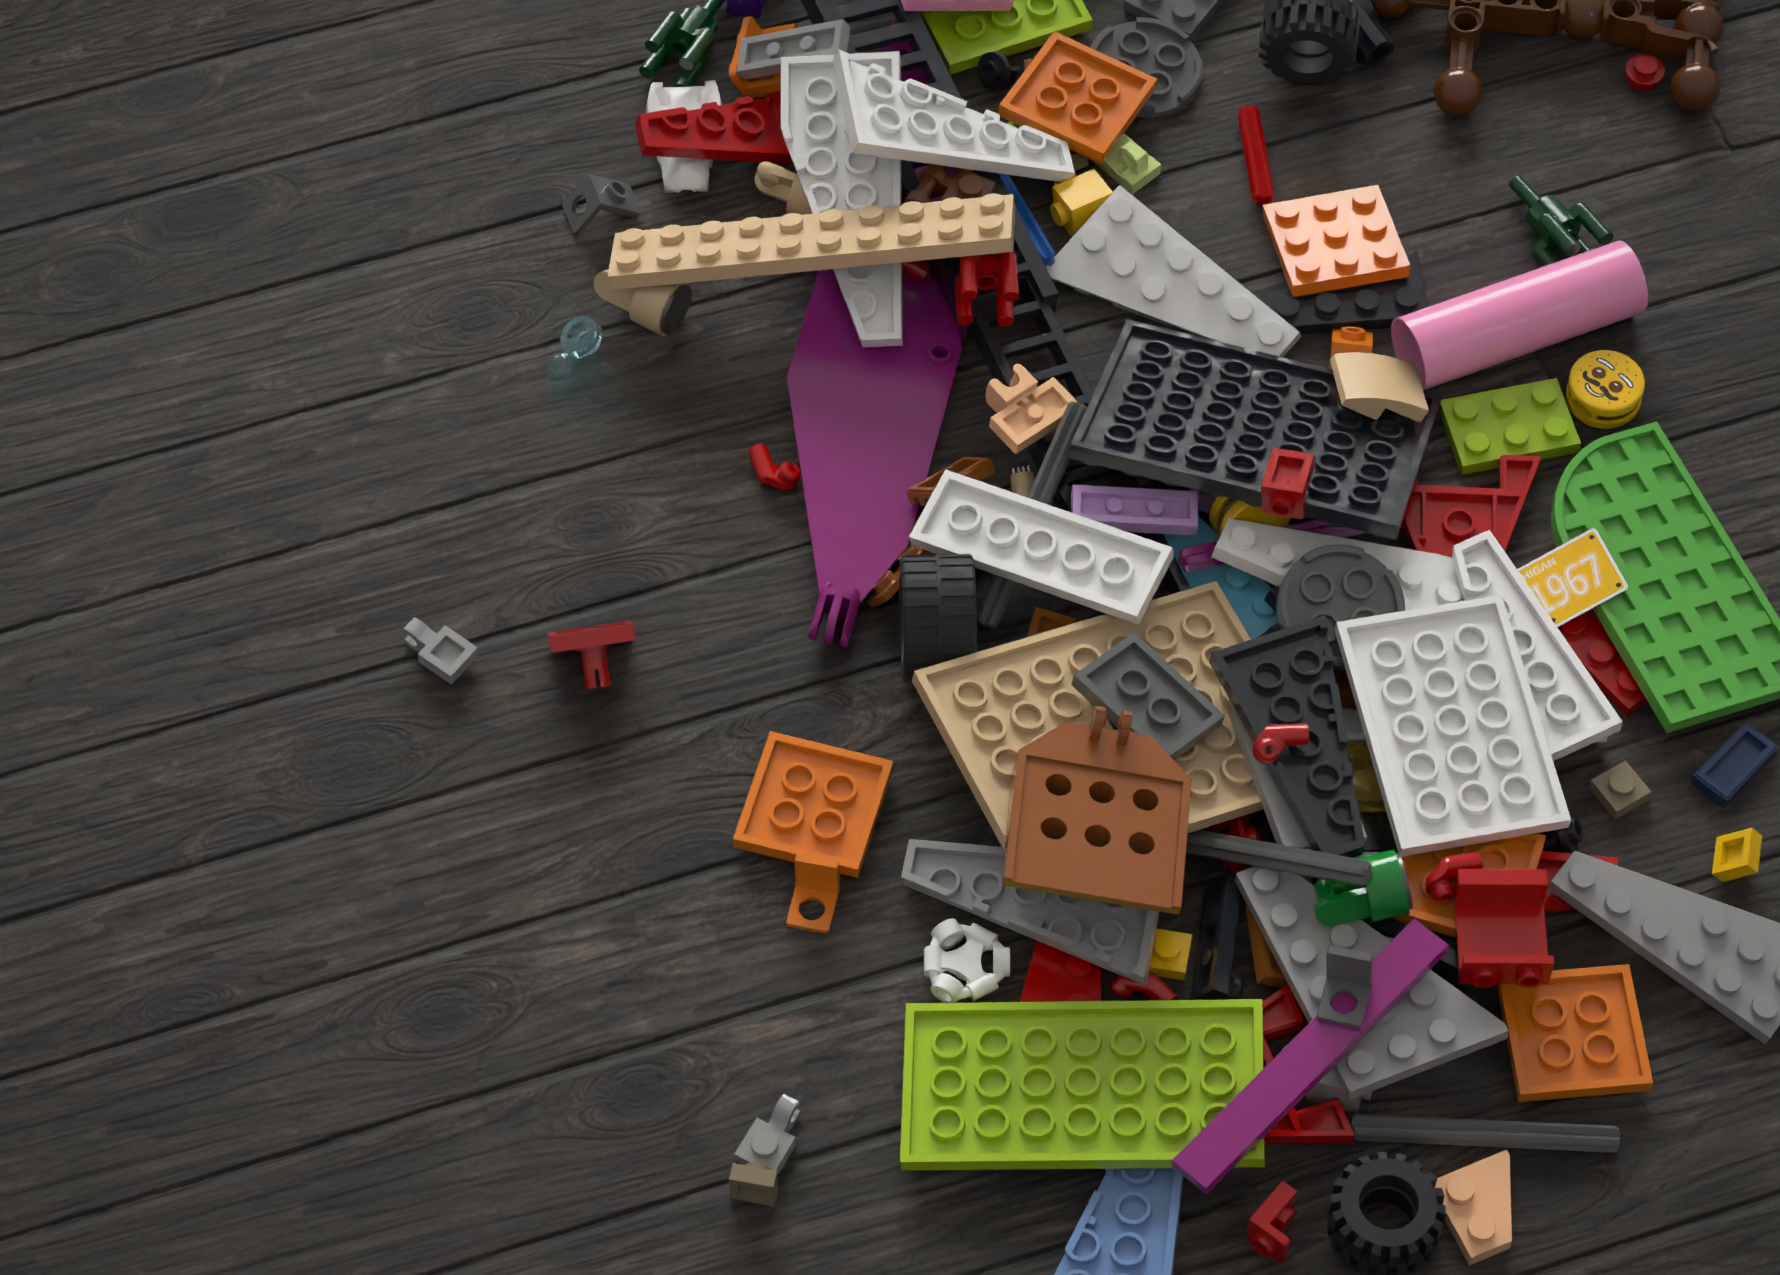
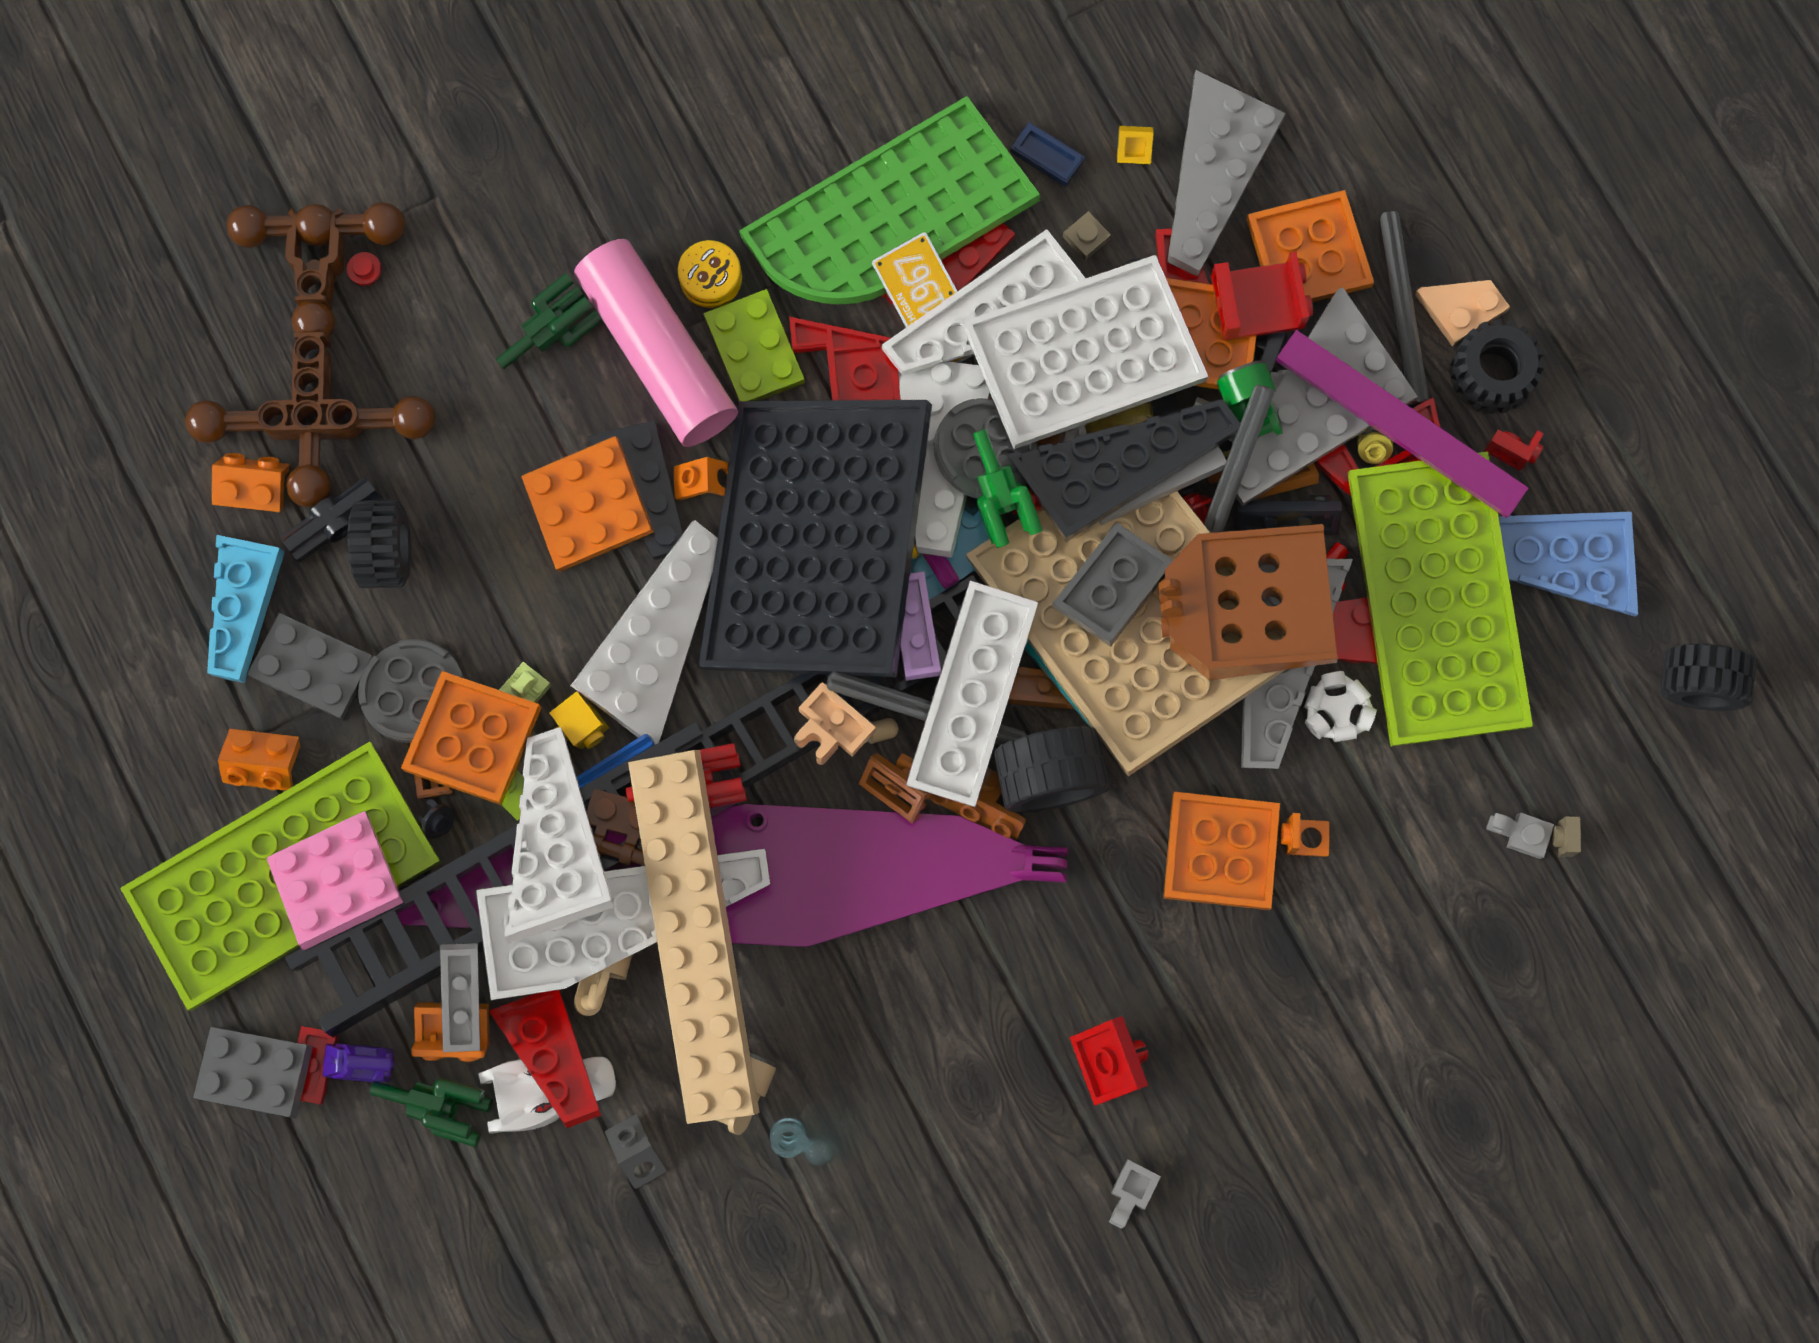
camera: 100 degrees left, 20 degrees up
red arm [748,444,801,491] -> none
red axle [1238,105,1274,206] -> none
red arm [1252,723,1309,764] -> none
red bracket [1261,448,1315,519] -> none
dark grey bracket [1317,945,1373,1029] -> none
tan slope [1330,352,1429,423] -> none
red arm [1425,852,1483,903] -> none
none -> green plant [973,429,1043,548]

